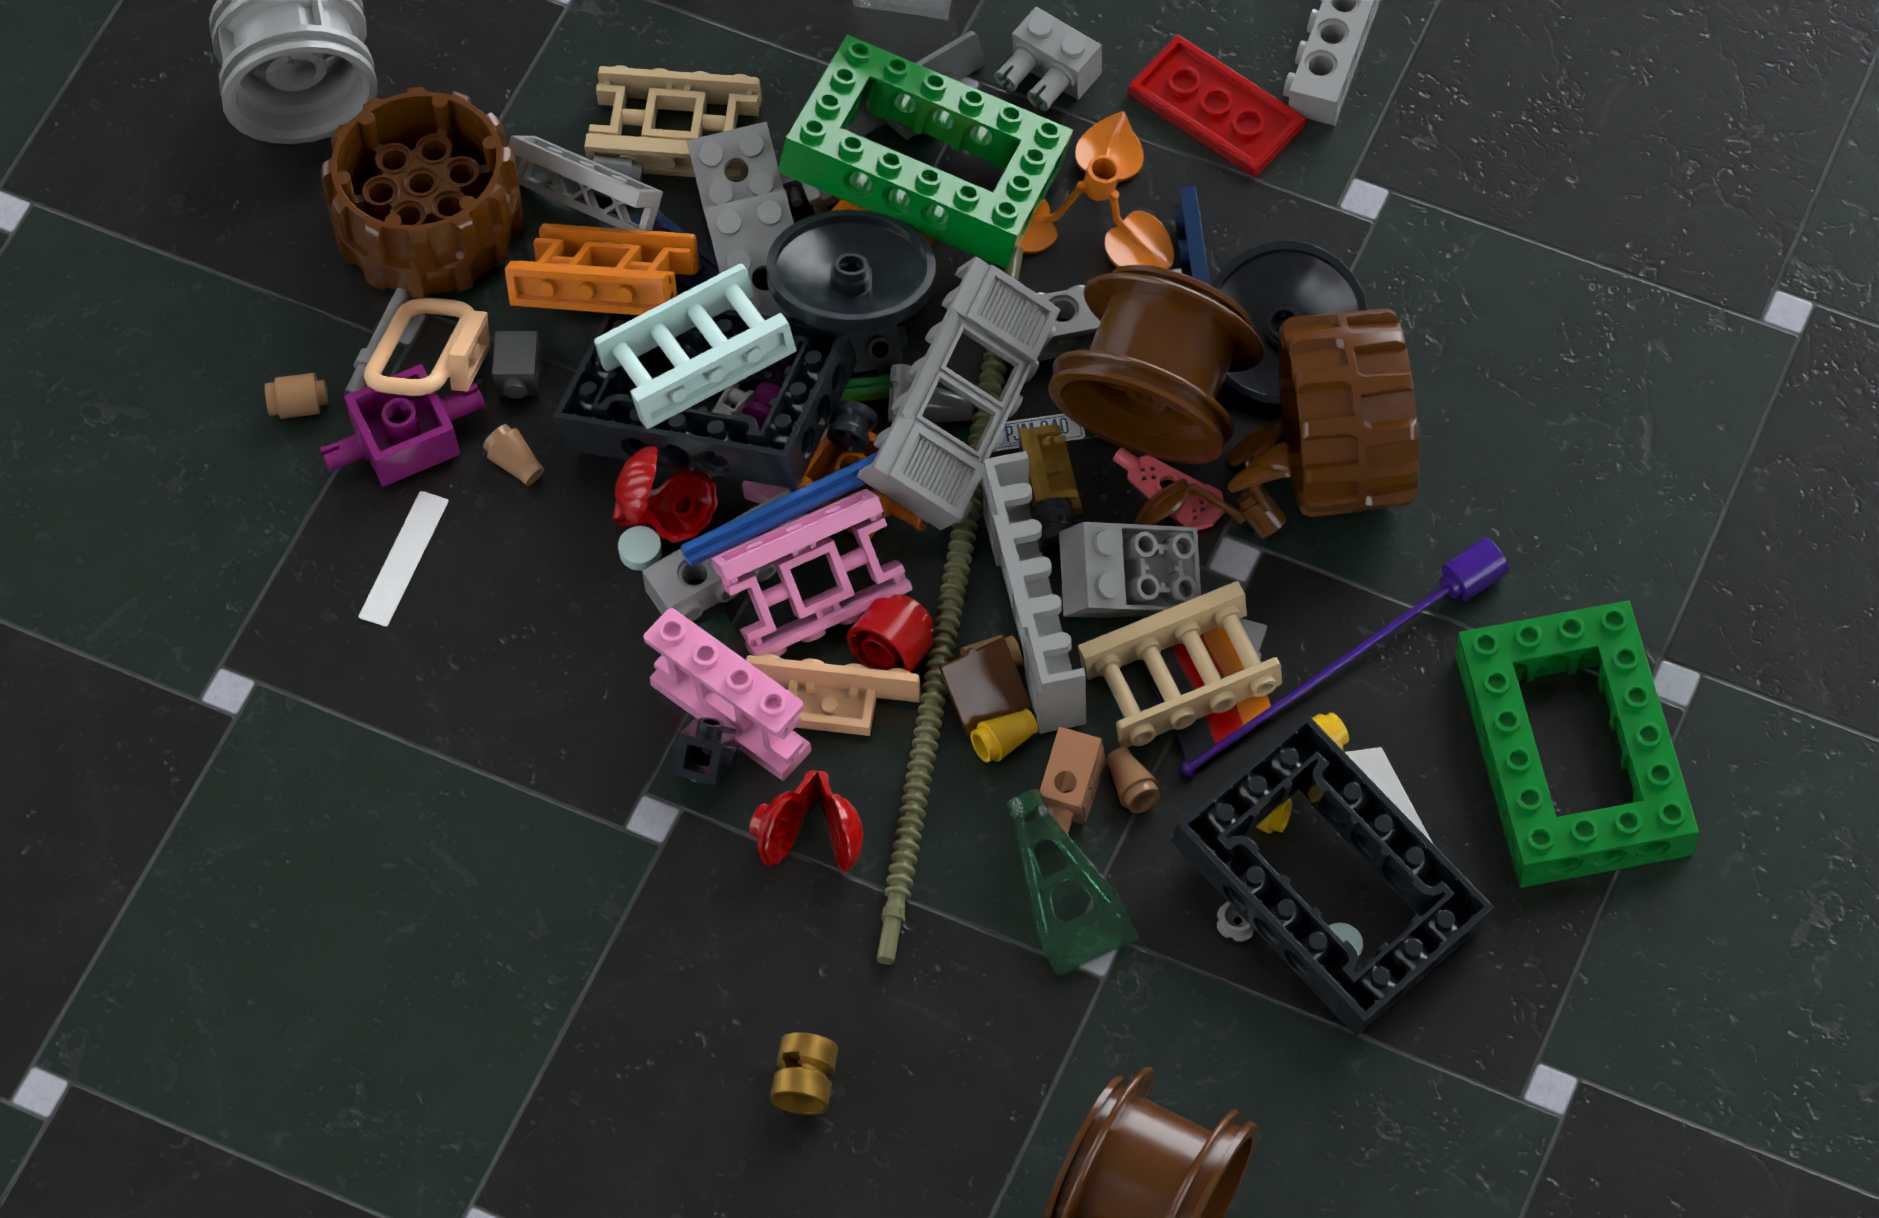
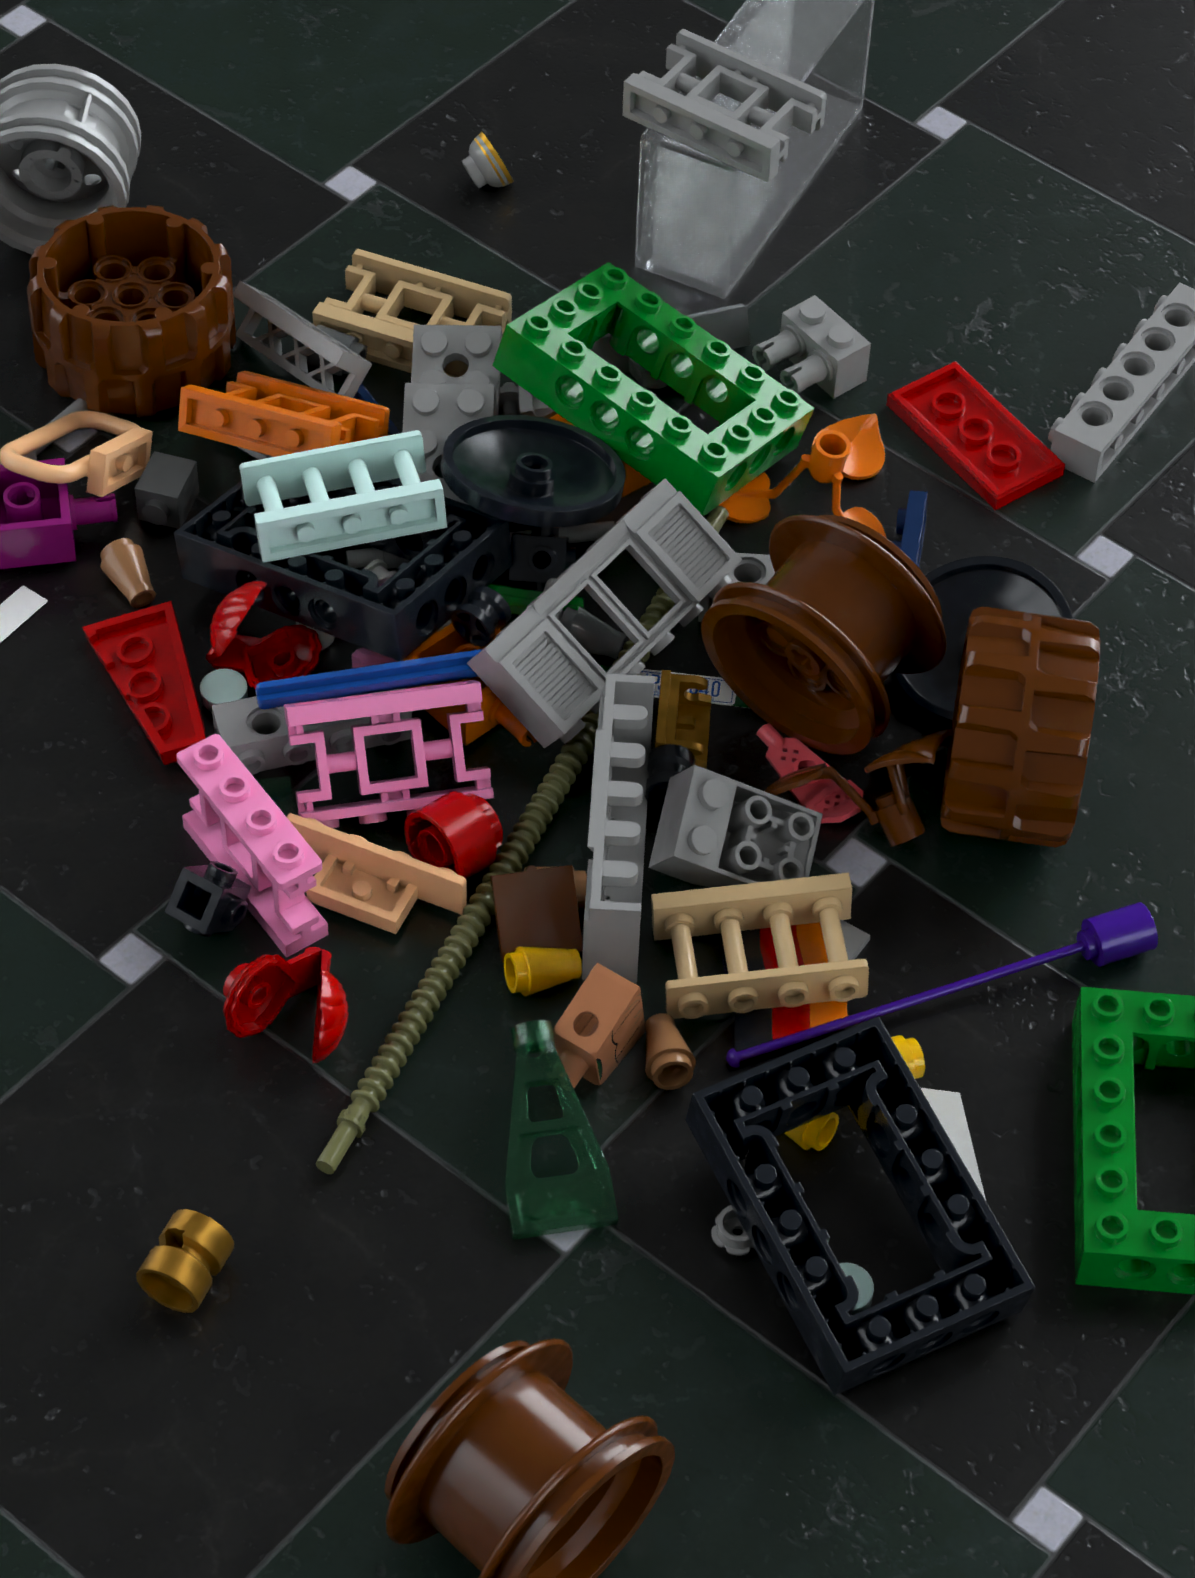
camera: 10 degrees right, 10 degrees down
none -> red wing [82,601,207,765]

